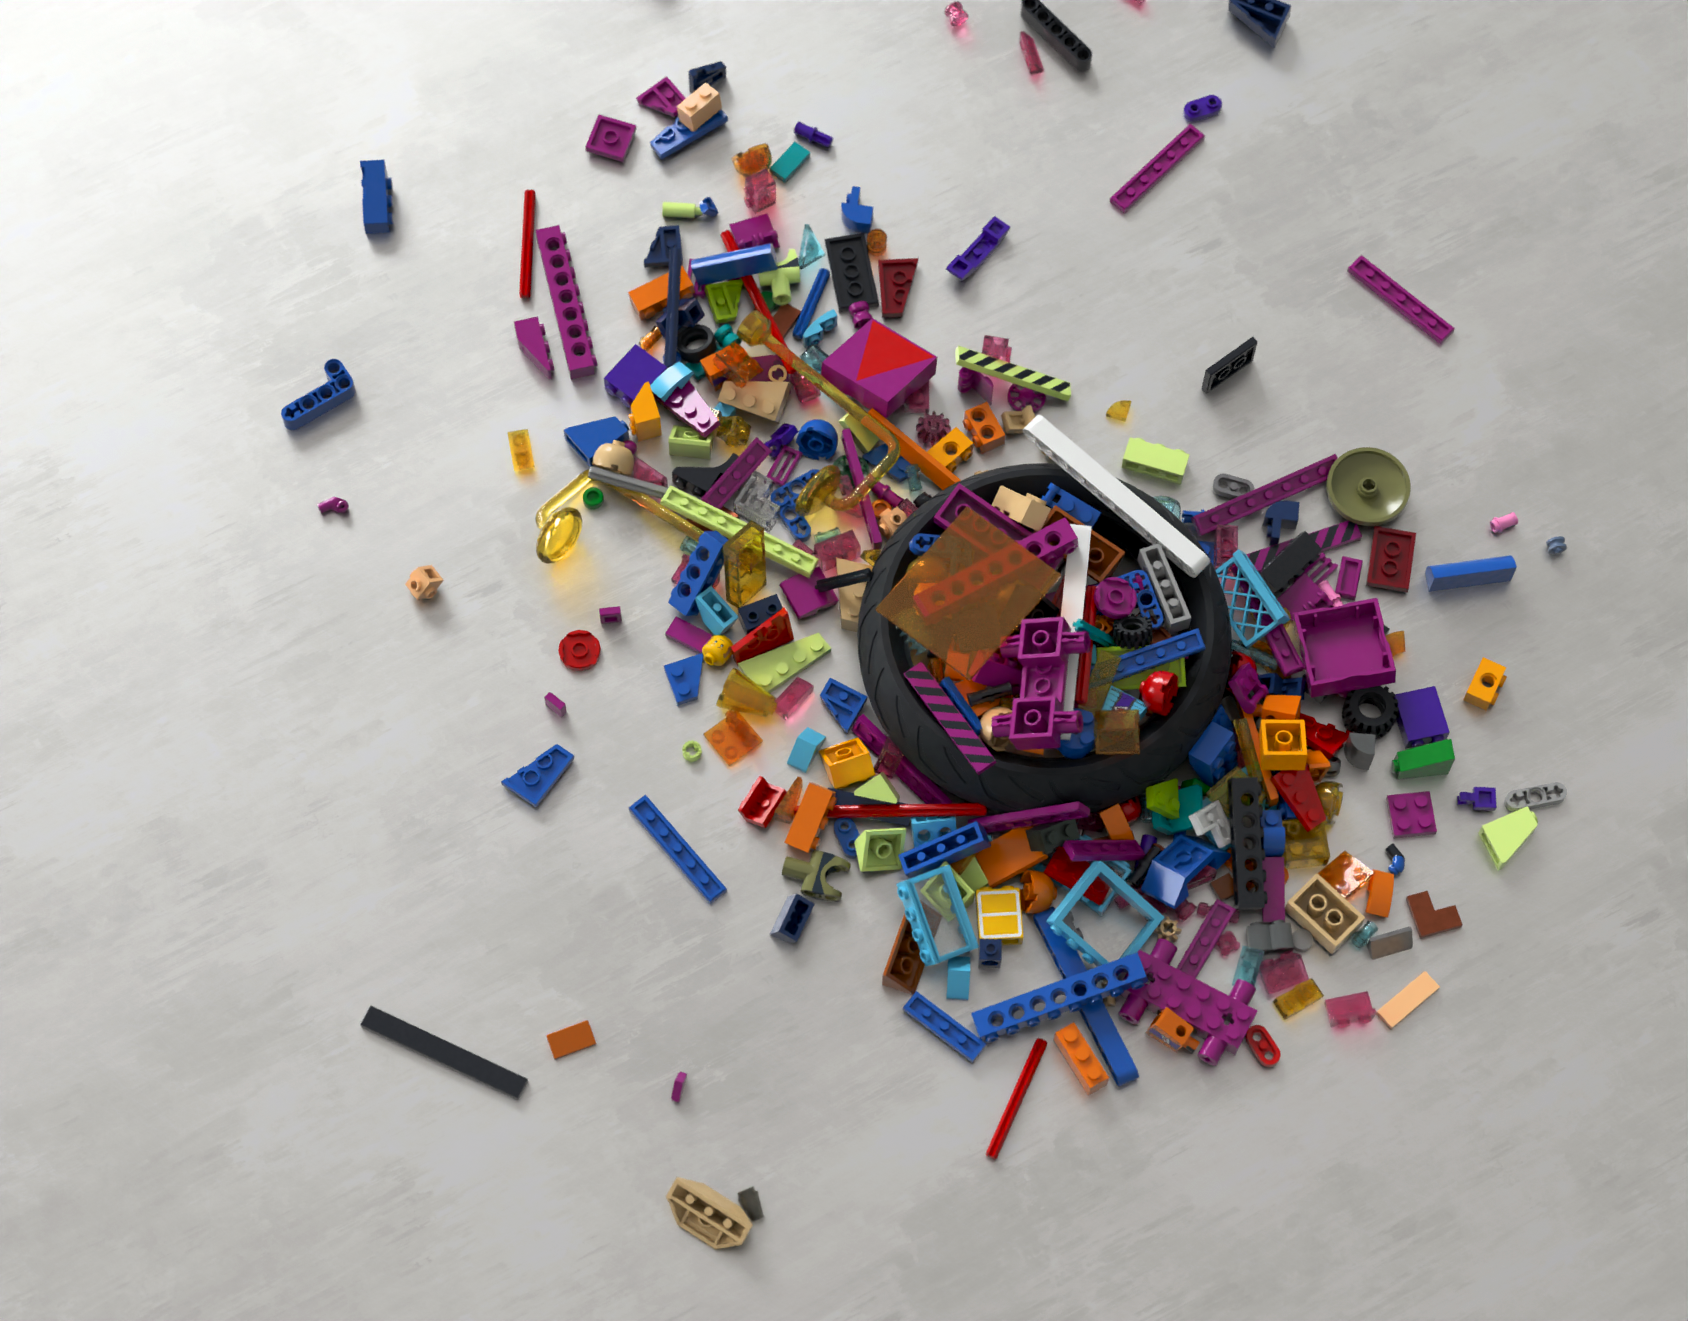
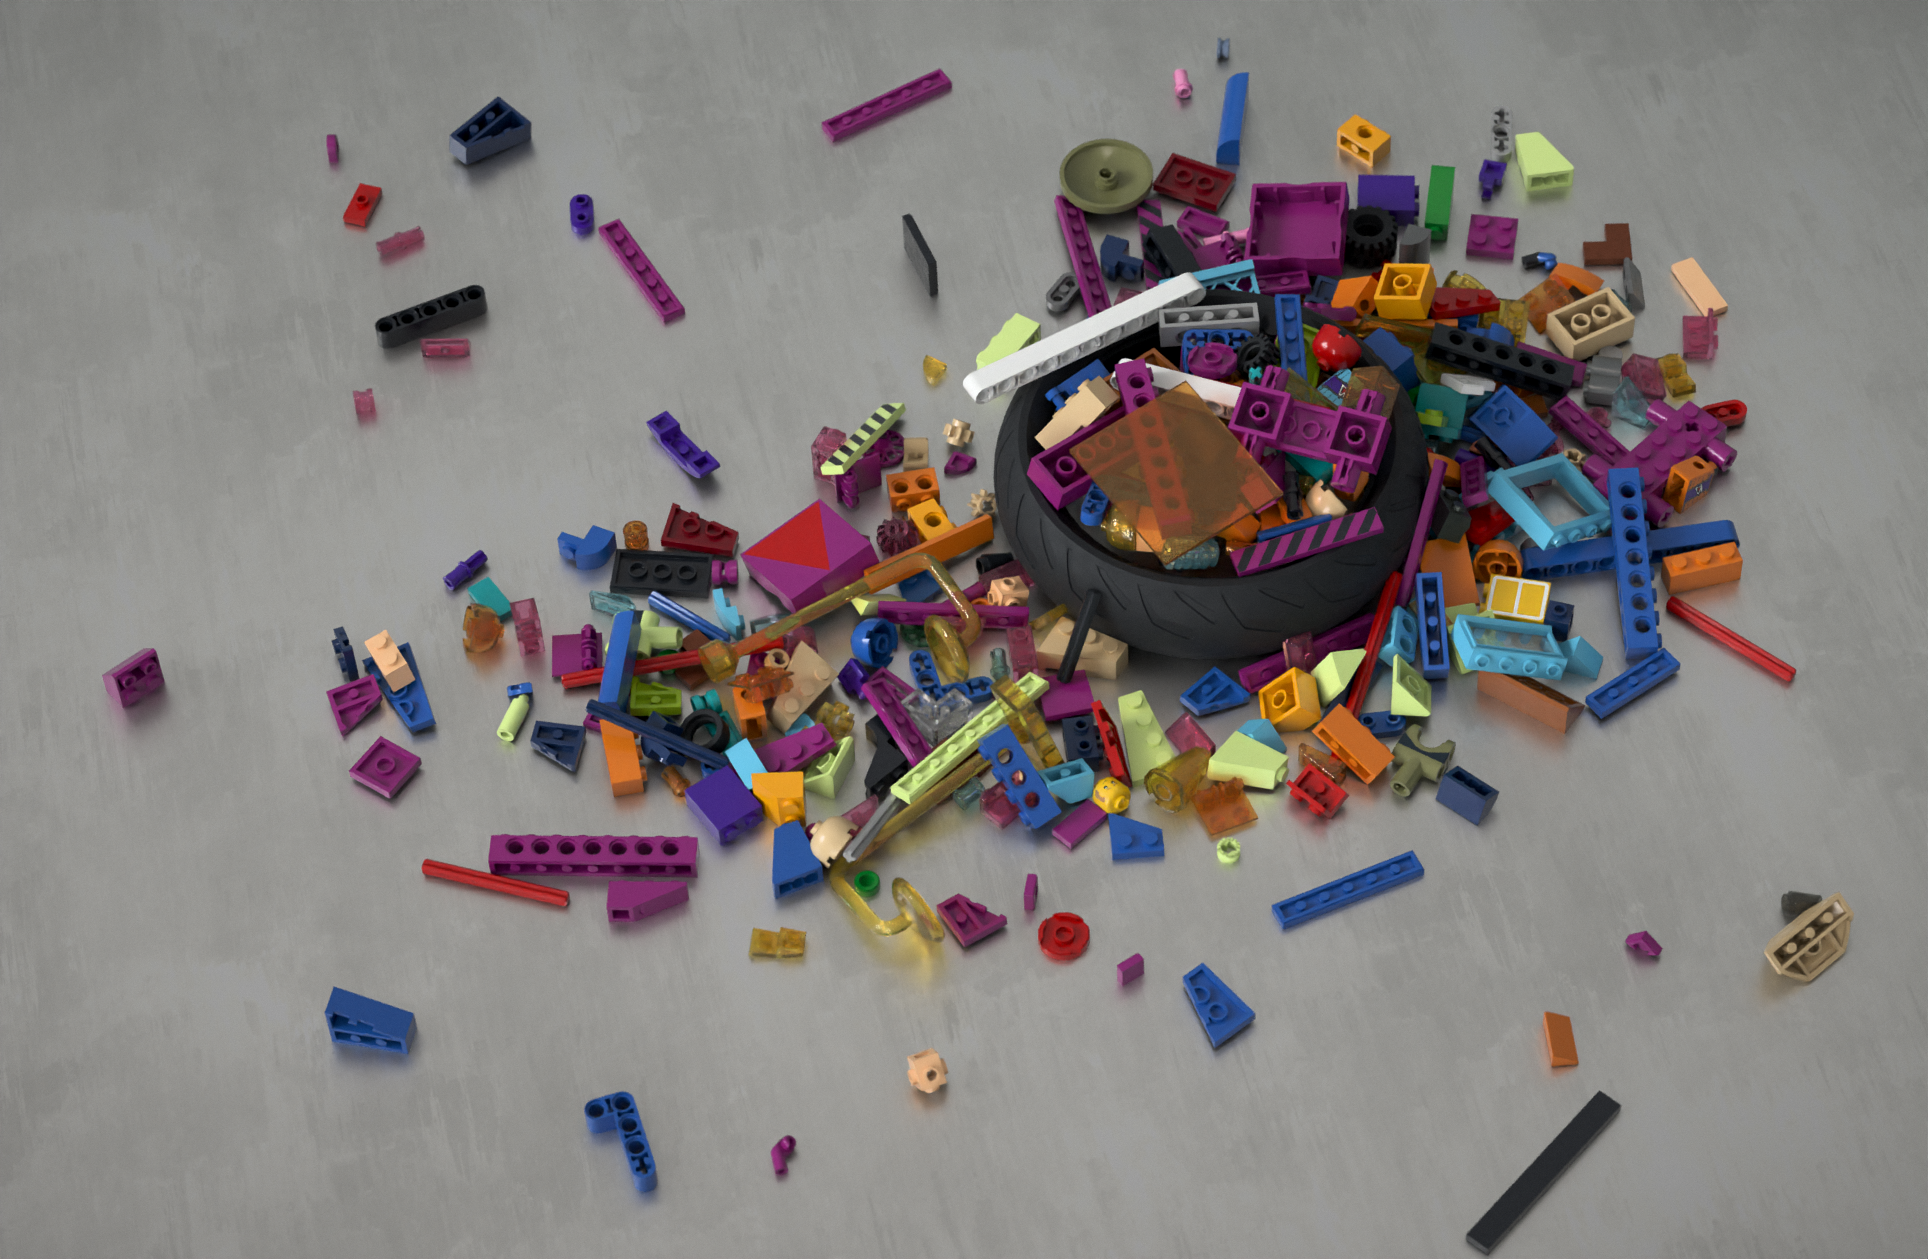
camera: 70 degrees left, 15 degrees down
clear light blue pin [904,464,922,491] -> none
none -> magenta wing [936,893,1007,948]
none -> magenta tile [944,451,977,475]
none -> yellowish green slope [1207,731,1289,790]

